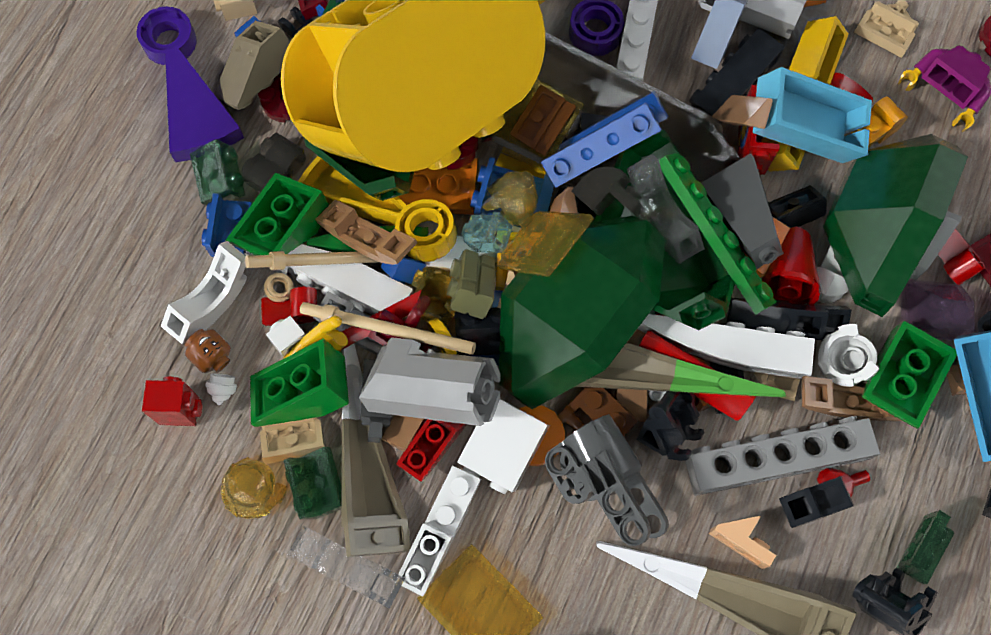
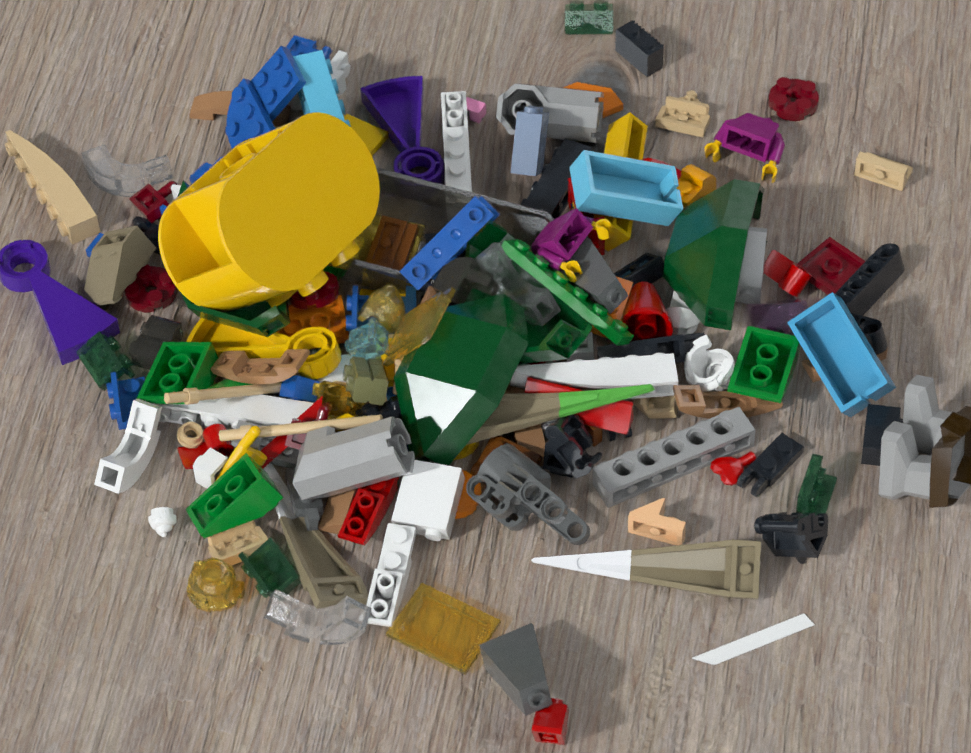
camera: 10 degrees left, 20 degrees down
red brick [142,376,202,426] -> none
dark orange head [185,329,231,373] -> none
medium nougat slope [711,95,773,129] -> none
black brick [779,476,854,528] -> none
none -> magenta torso [531,208,613,282]
none -> black hinge [737,433,804,497]

